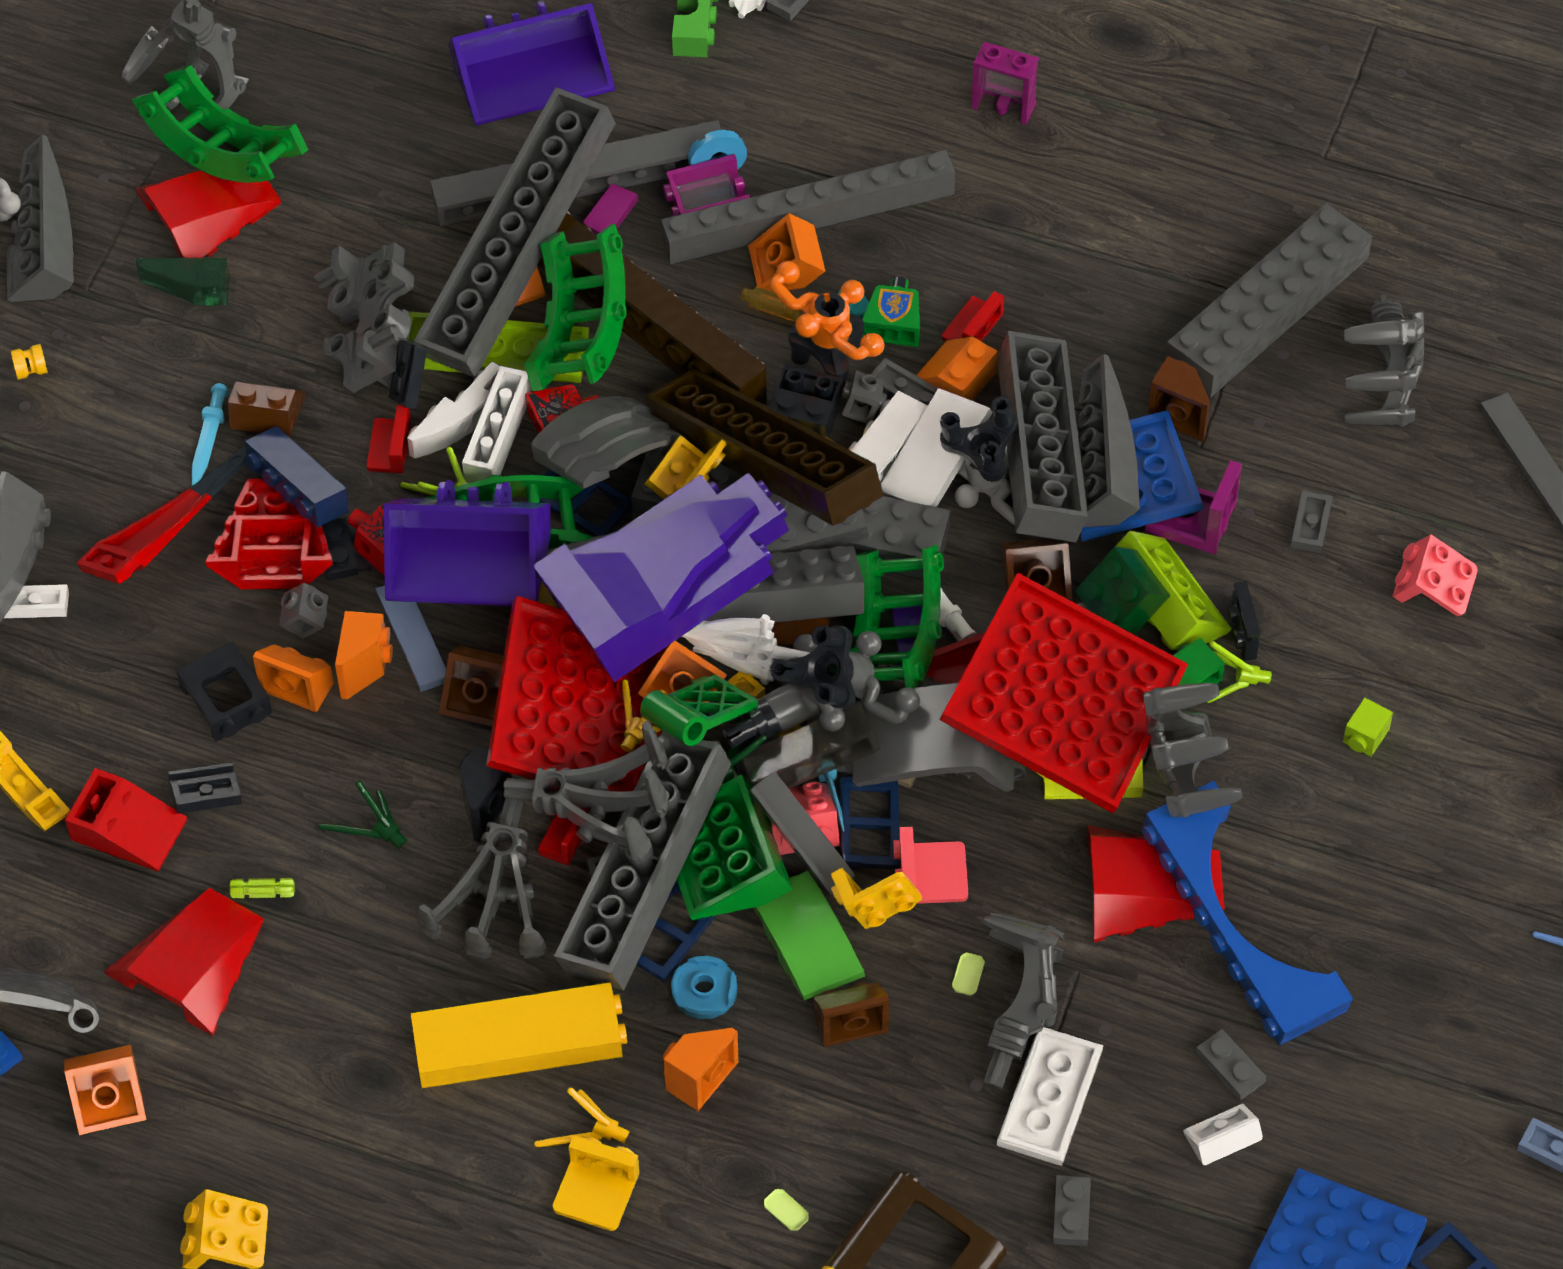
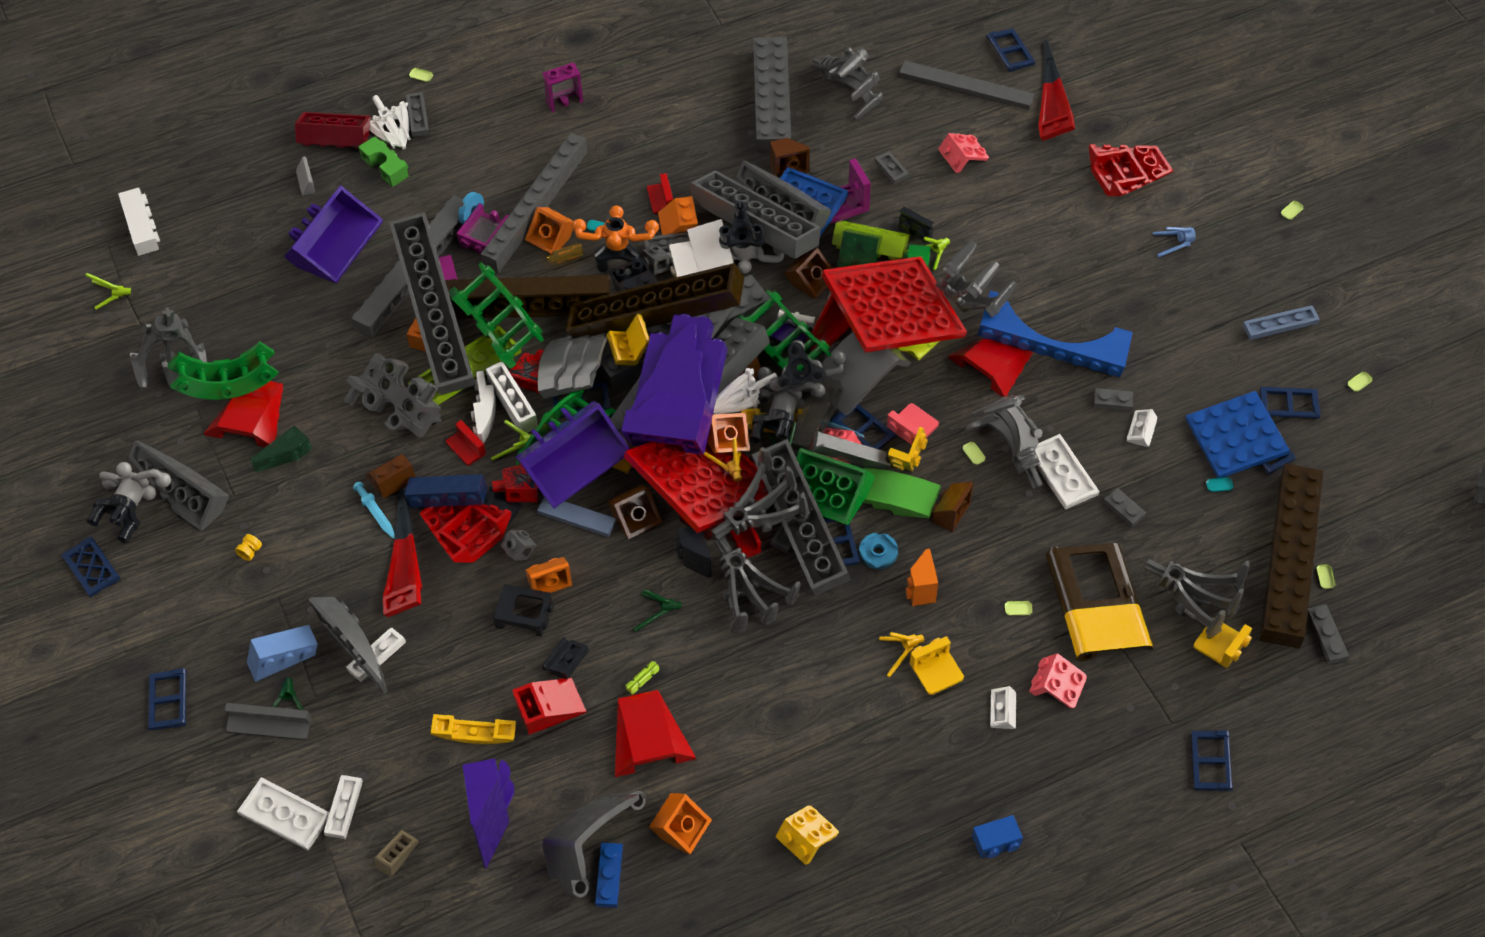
camera: 45 degrees left, 0 degrees up
orange slope [335,611,393,700] -> none
black plate [388,338,427,409] -> none
yellow brick [411,982,627,1088] -> none
green piece [640,674,758,746] -> none
green torso [862,276,920,347] -> none
lime brick [1343,698,1393,757] -> none

